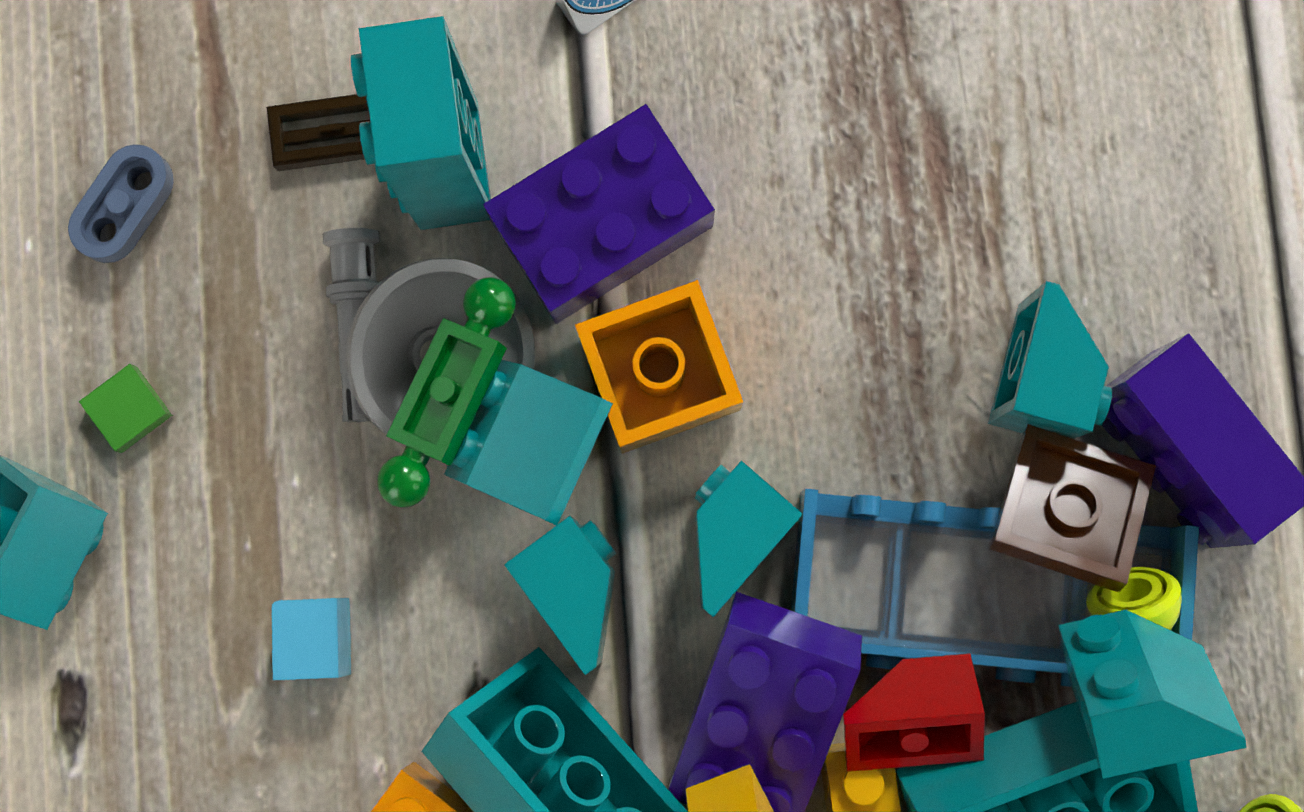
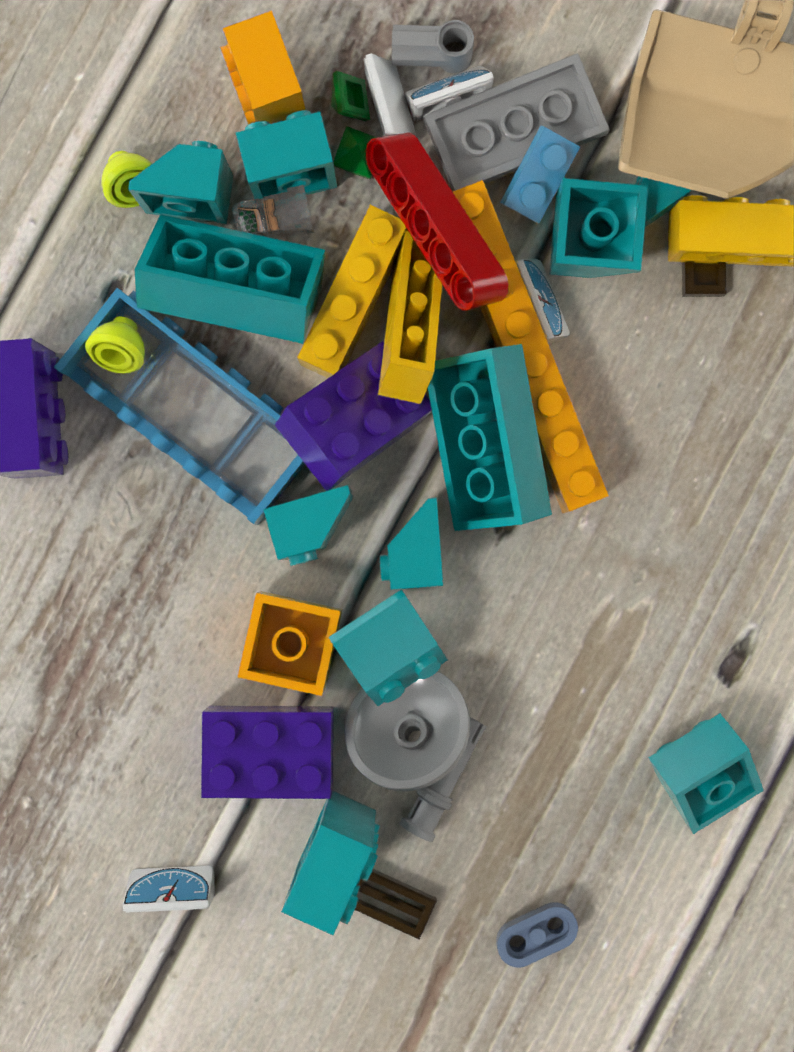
camera: 150 degrees left, 5 degrees up
bright green tile [79,364,173,453] -> none
medium azure panel [272,598,351,680] -> none
green plate [377,277,516,508] -> none
red slope [843,653,985,772] -> none
teal slope [988,281,1112,439] -> none
plate [989,424,1156,593] -> none
teal slope [1058,610,1247,779] -> none

